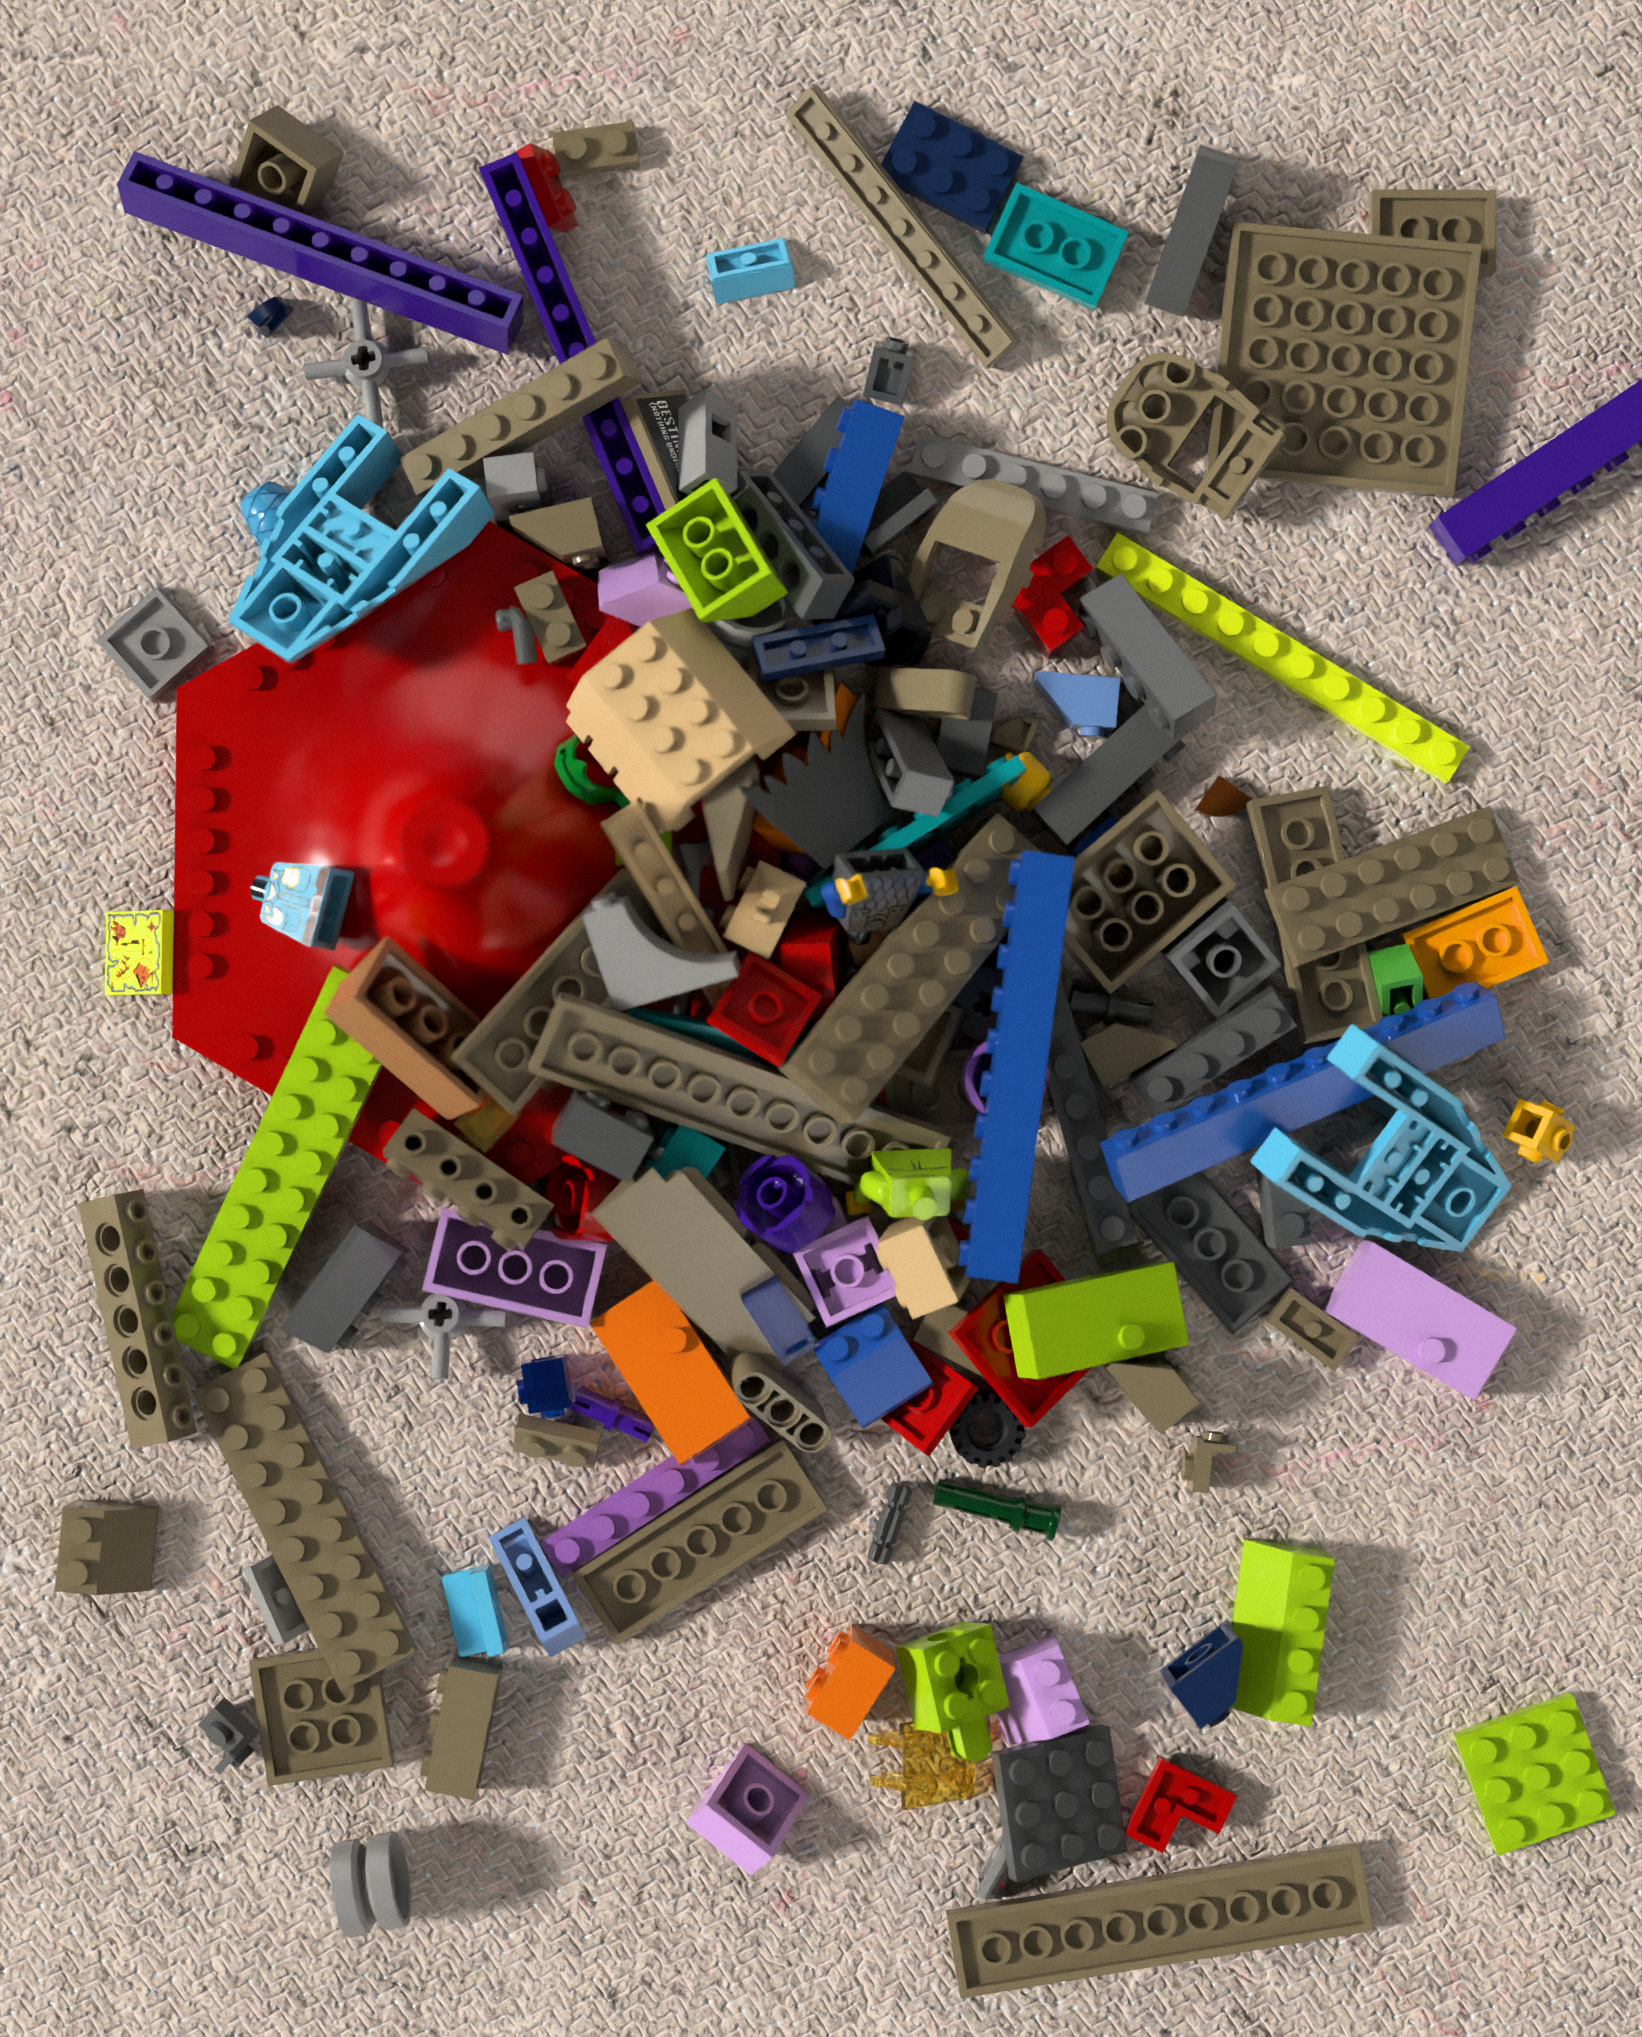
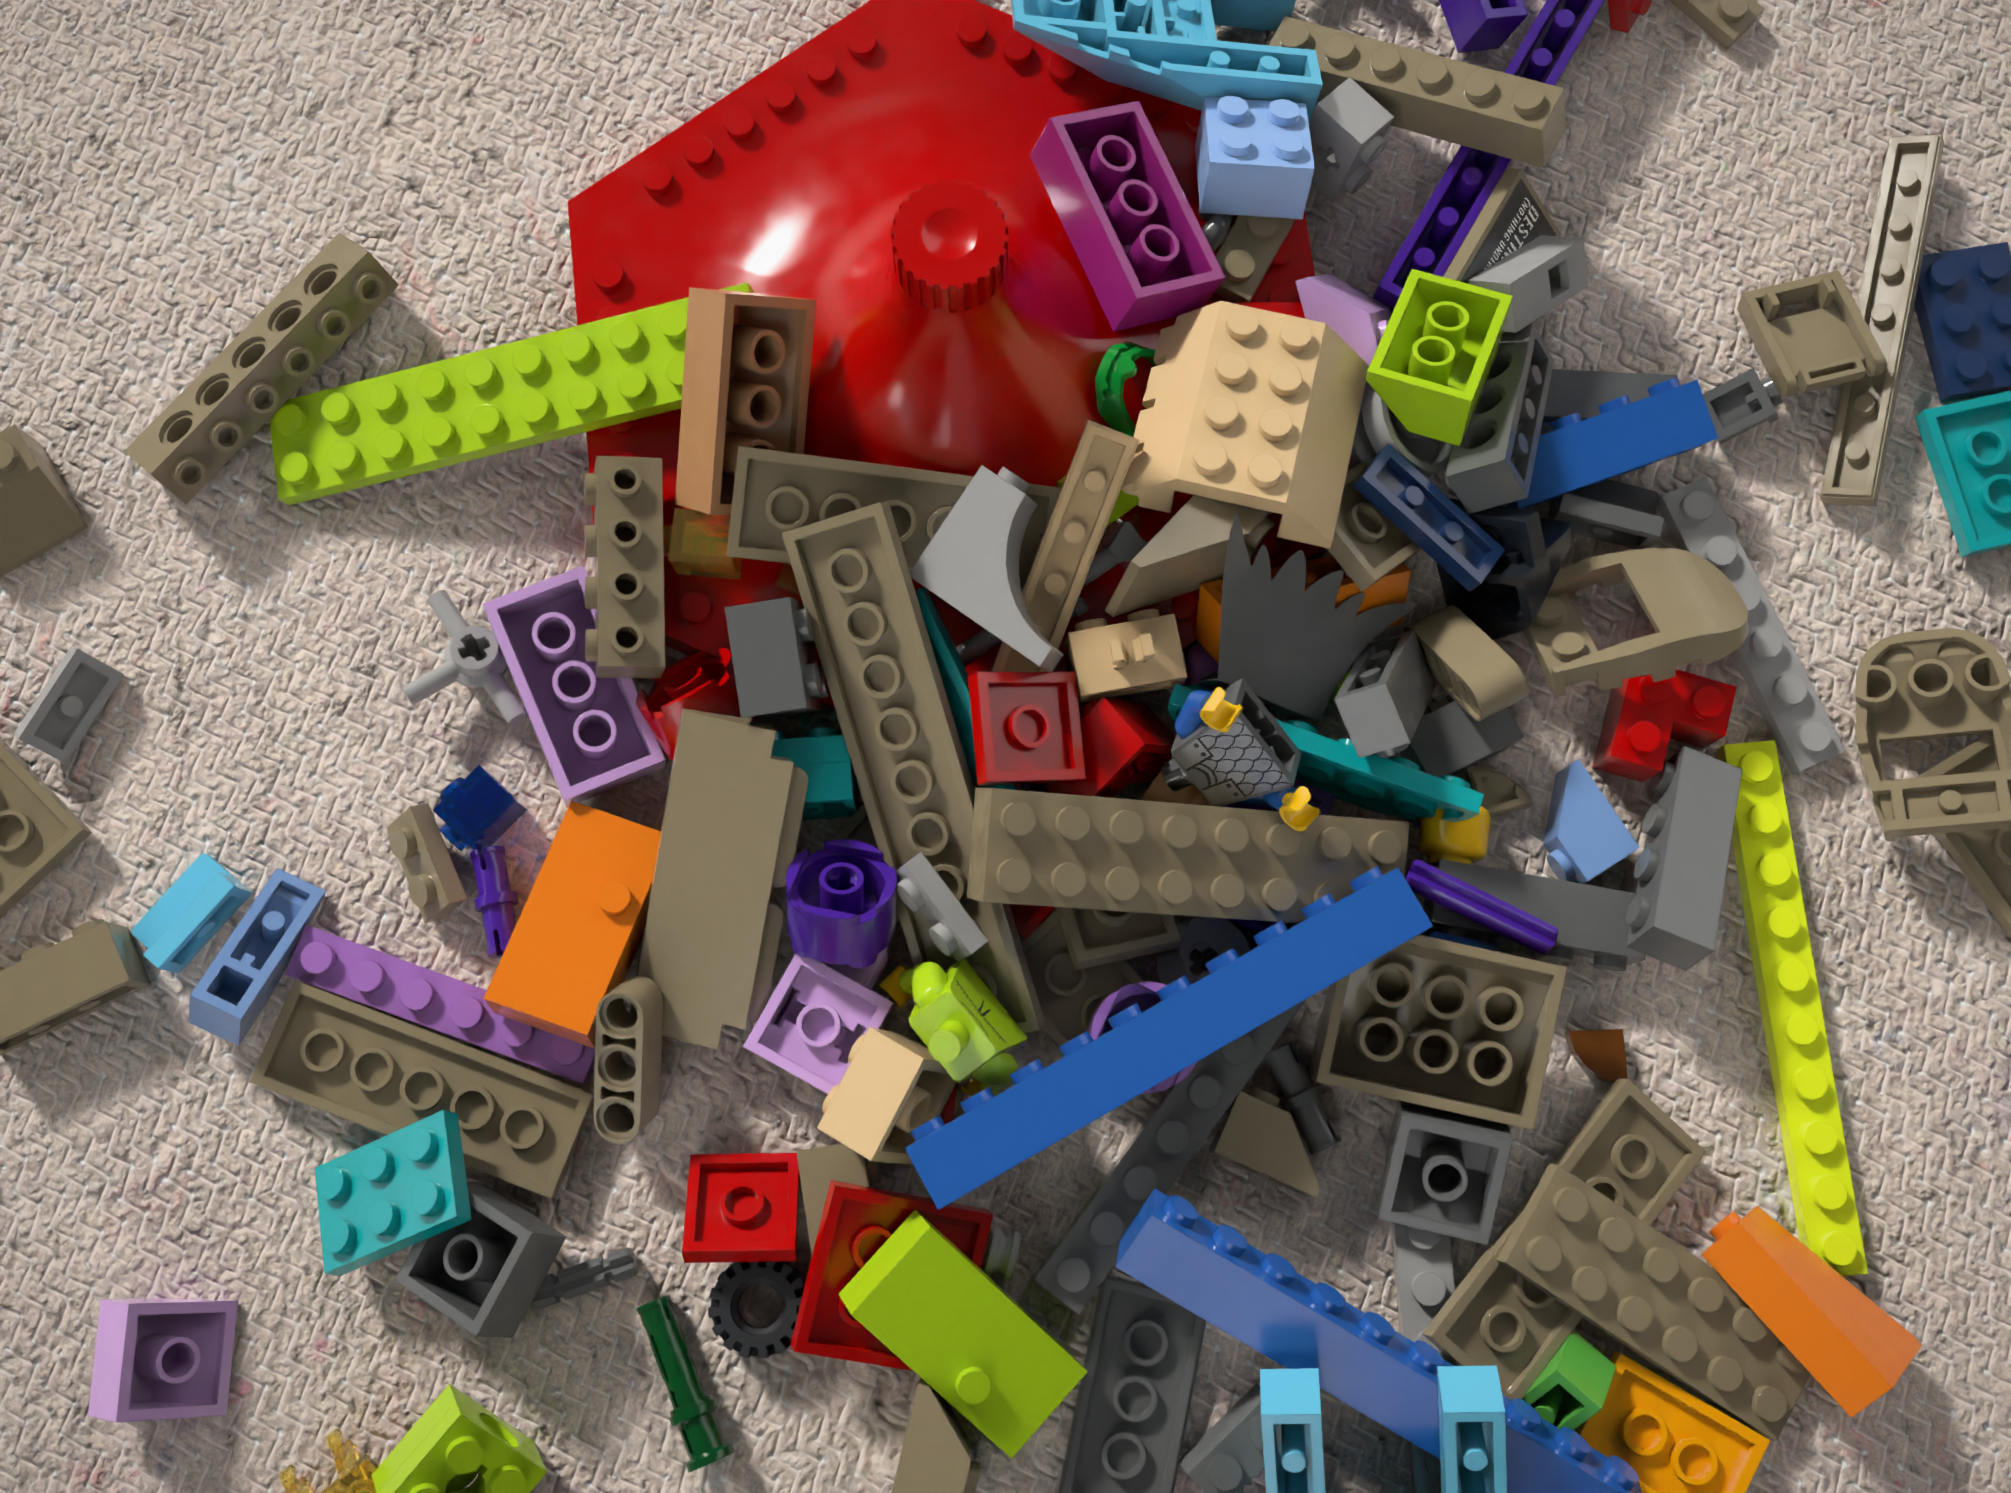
camera: 45 degrees right, 10 degrees down
neon yellow tile [105,910,174,995] -> none
dark tan plate [191,1352,418,1691] -> none
medium azure torso [250,862,355,950] -> none
dark grey slope [280,1220,409,1354] -> none
dark tan slope [509,497,609,575] -> none
medium azure slope [705,238,795,304] -> none
clear blue tile [740,1274,820,1366] -> none
orange brick [804,1624,896,1741] -> none
blue slope [811,1302,934,1429] -> none
dark grey brick [1131,986,1297,1116] -> none
none -> teal plate [315,1110,472,1276]
none -> dark grey brick [395,1182,567,1338]
none -> light grey plate [896,852,988,961]
none -> light grey bush [985,1226,1022,1281]
none -> magenta brick [1030,101,1225,332]
none -> light blue brick [1195,96,1315,219]
none -> dark purple axle [1405,860,1559,954]
none -> orange slope [1701,1206,1922,1418]
none -> dark tan container [1737,270,1886,398]

